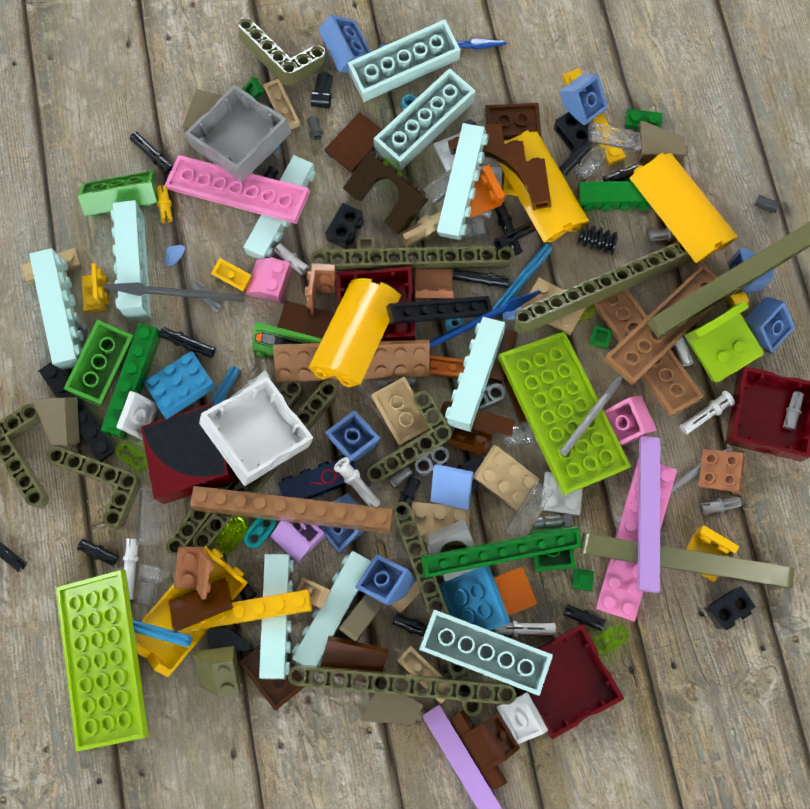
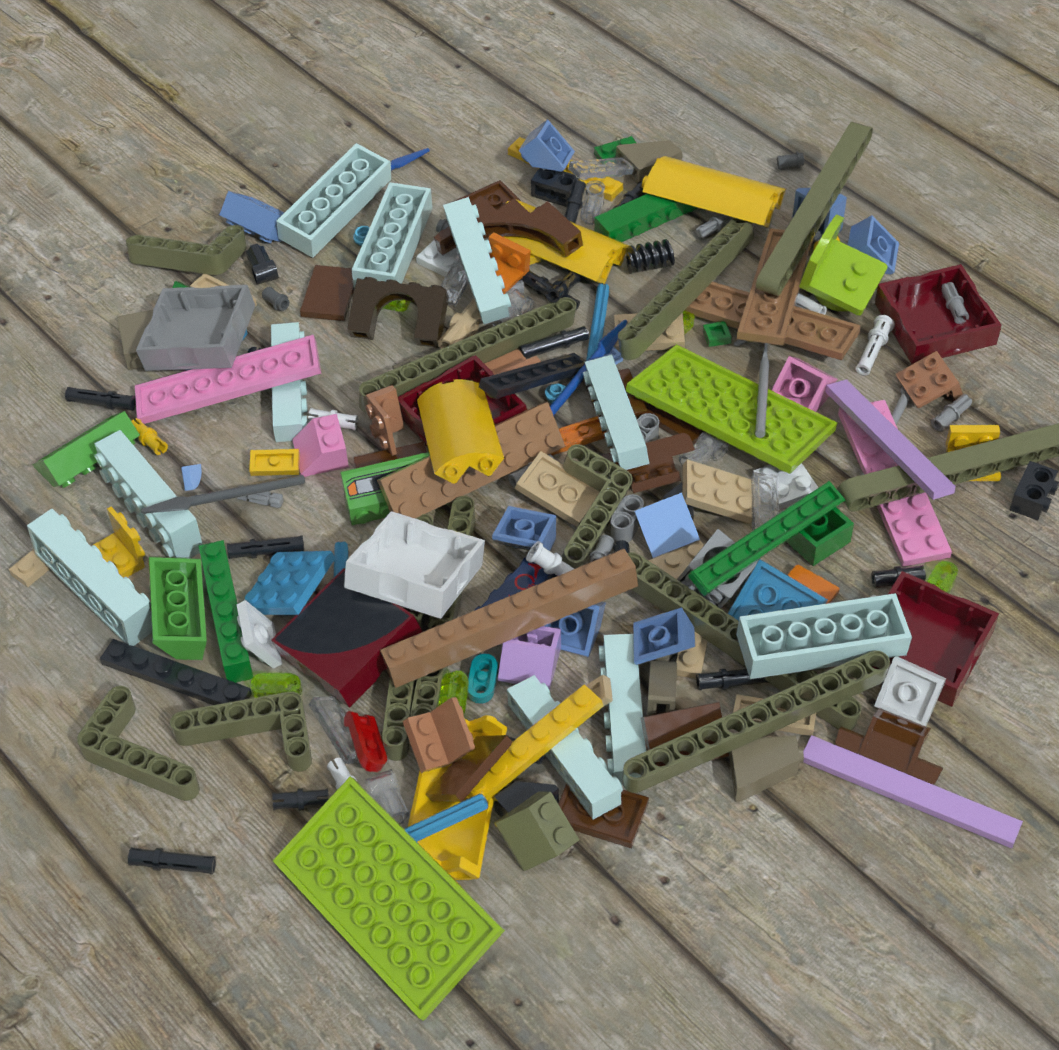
camera: 30 degrees left, 25 degrees down
dark tan slope [33,397,80,448] -> none
black brick [325,203,364,249] -> none
green plate [571,568,594,592] -> none
none -> red plate [344,711,387,772]

